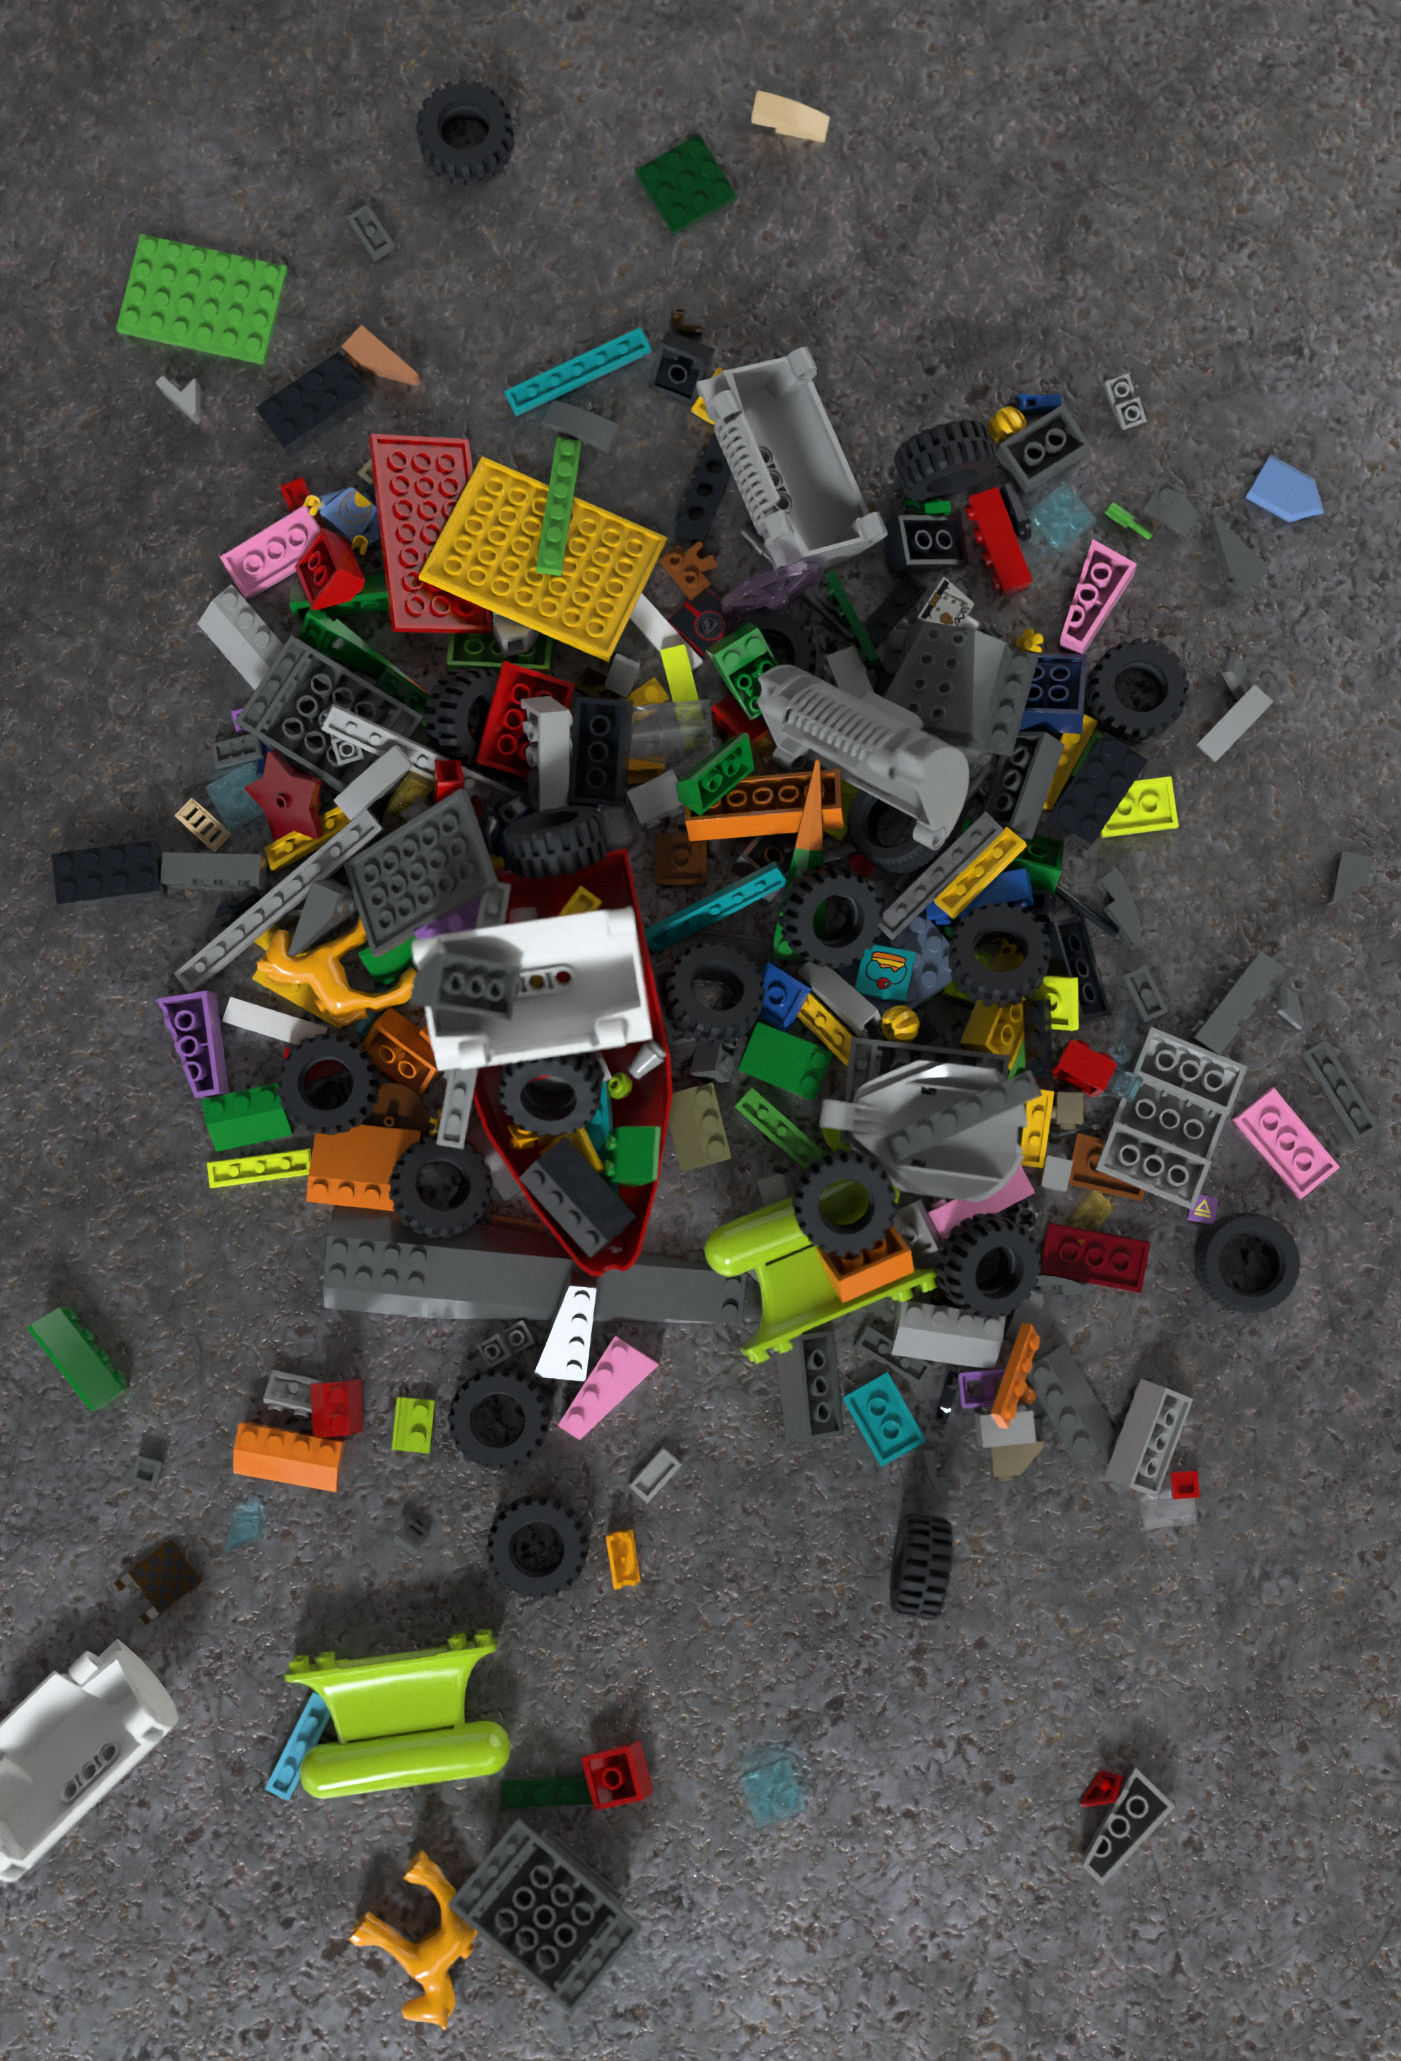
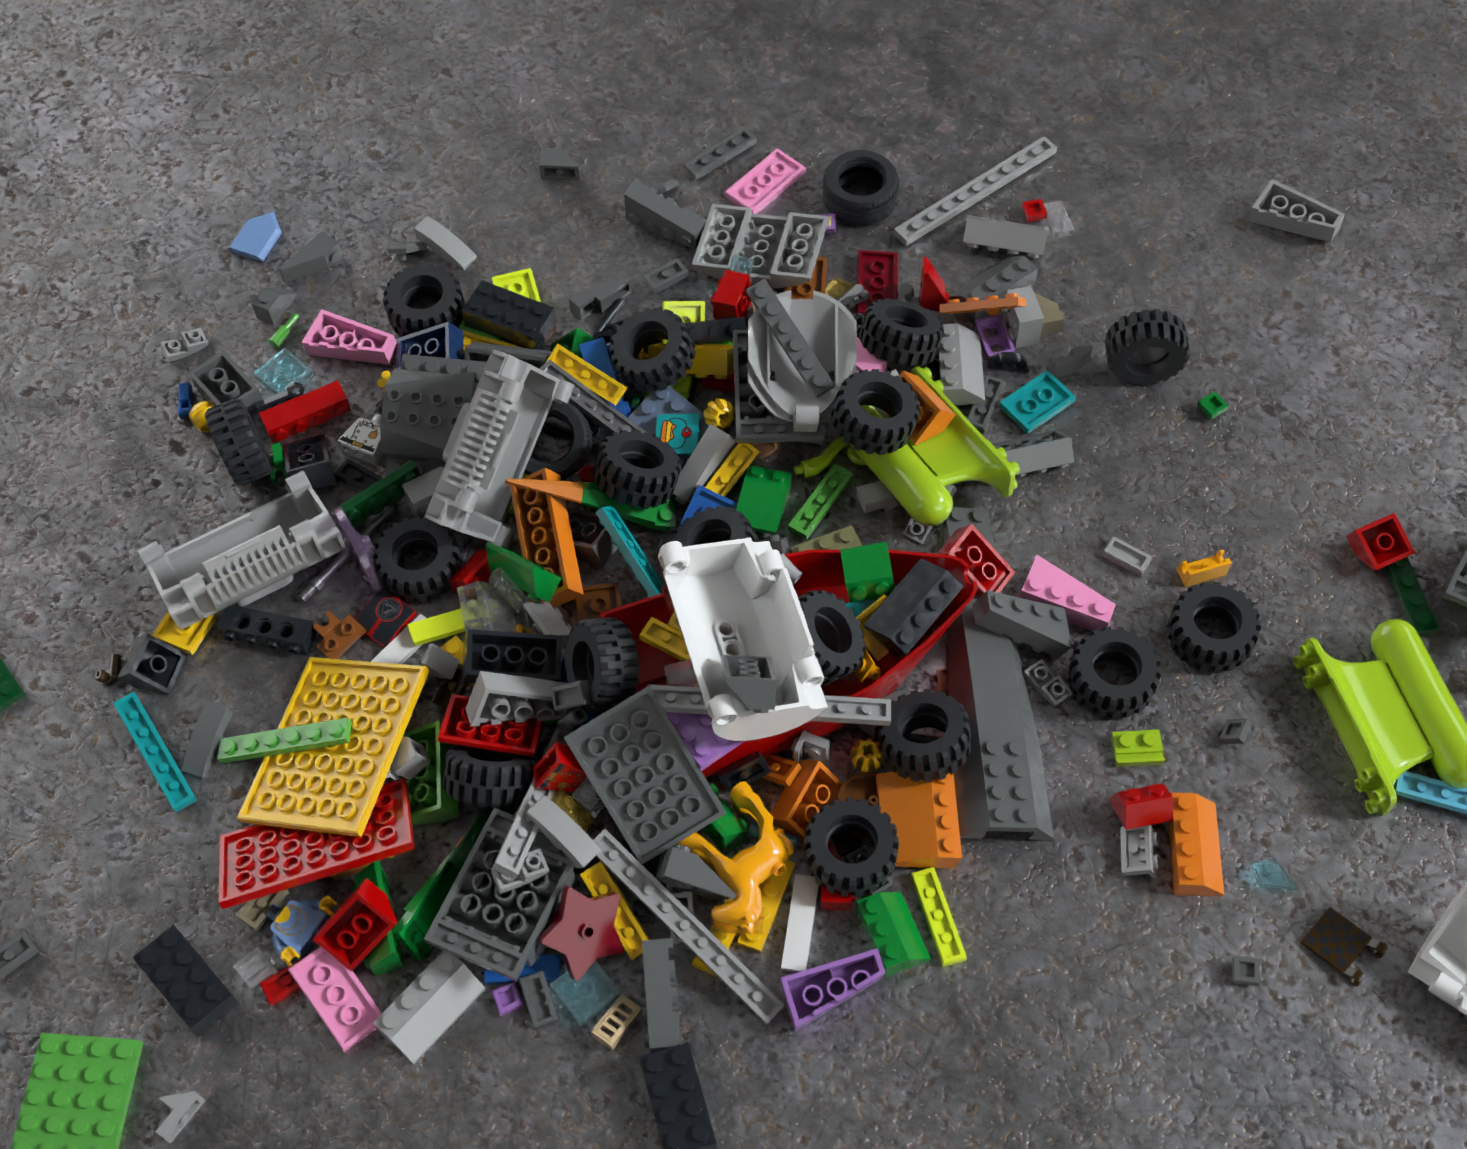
camera: 95 degrees left, 25 degrees down
green slope [27,1307,128,1412] -> none
black bar [215,892,261,928] -> none
nougat slope [341,325,421,386] -> none
green slope [706,622,779,721] -> none
clear light blue plate [739,1757,807,1829] -> none
red piece [1079,1770,1124,1807] -> none
none -> clear brick [233,947,277,991]
none -> dark grey tile [551,680,591,711]
none -> dark grey bar [835,284,868,309]
none -> light grey plate [894,136,1057,246]
none -> red slope [919,257,949,311]
none -> red slope [937,523,1015,597]
none -> green plate [1197,391,1229,420]

